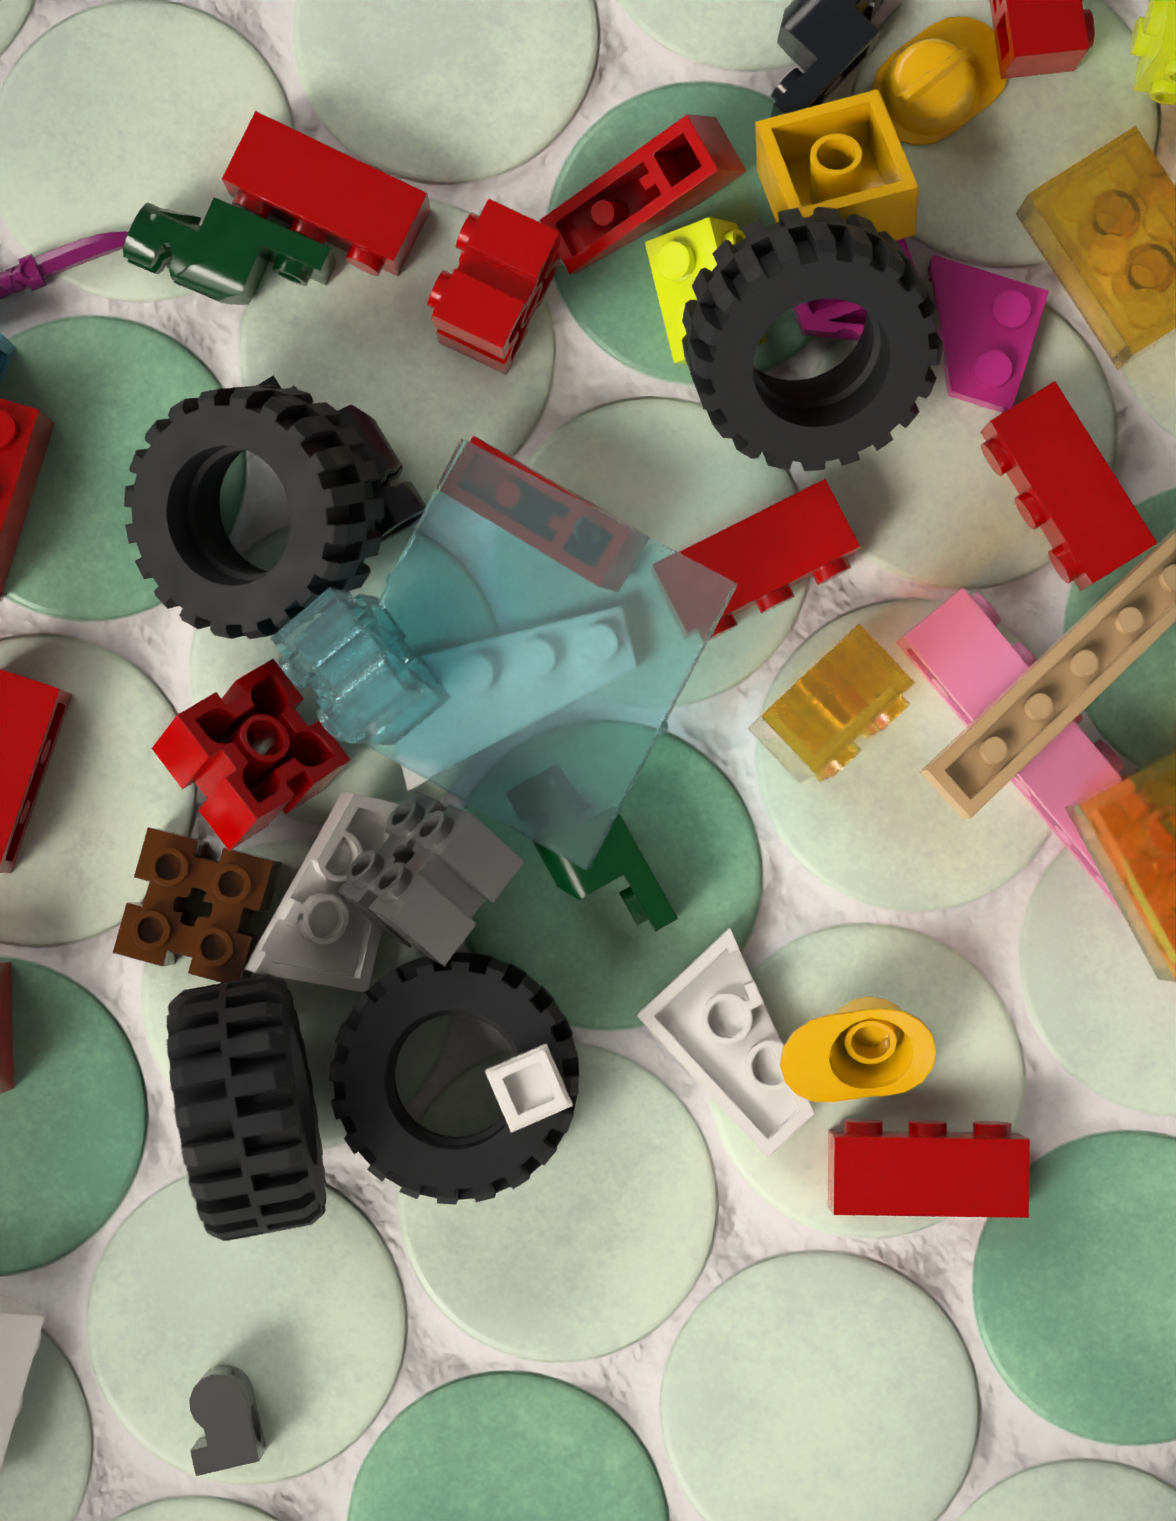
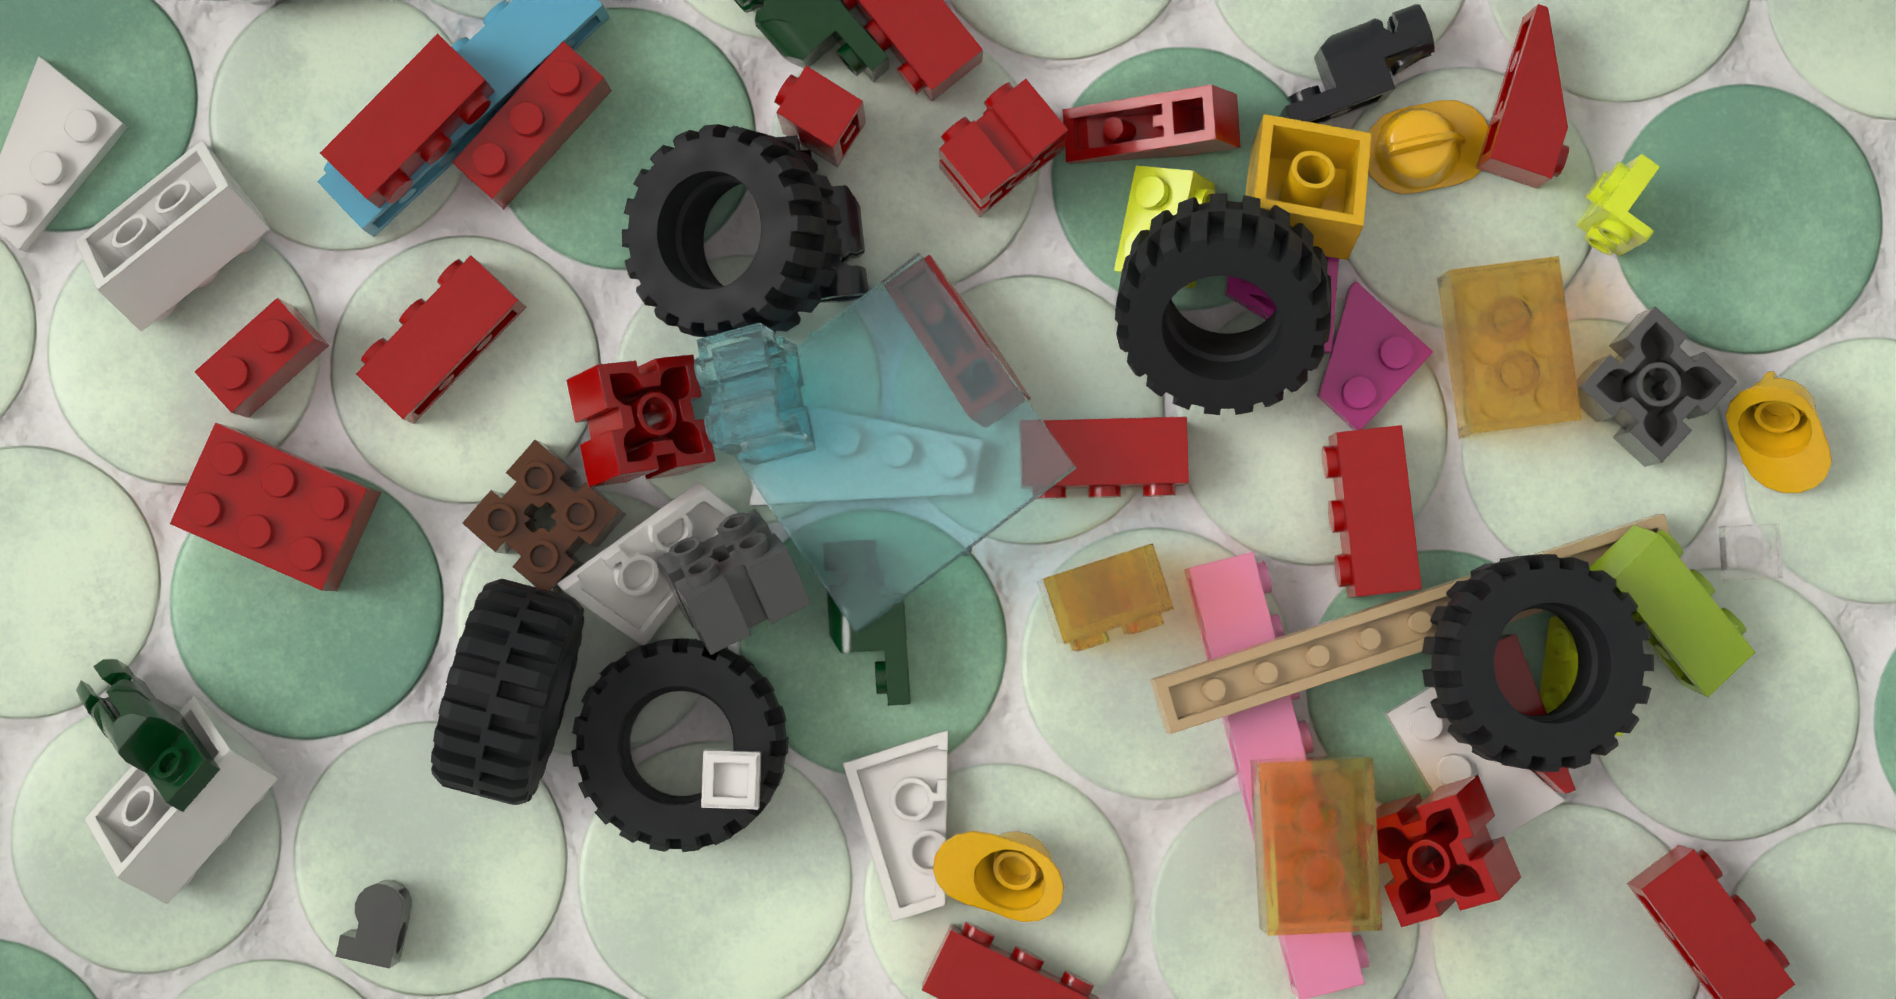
camera: 25 degrees right, 0 degrees up
none -> red brick [774,66,866,168]

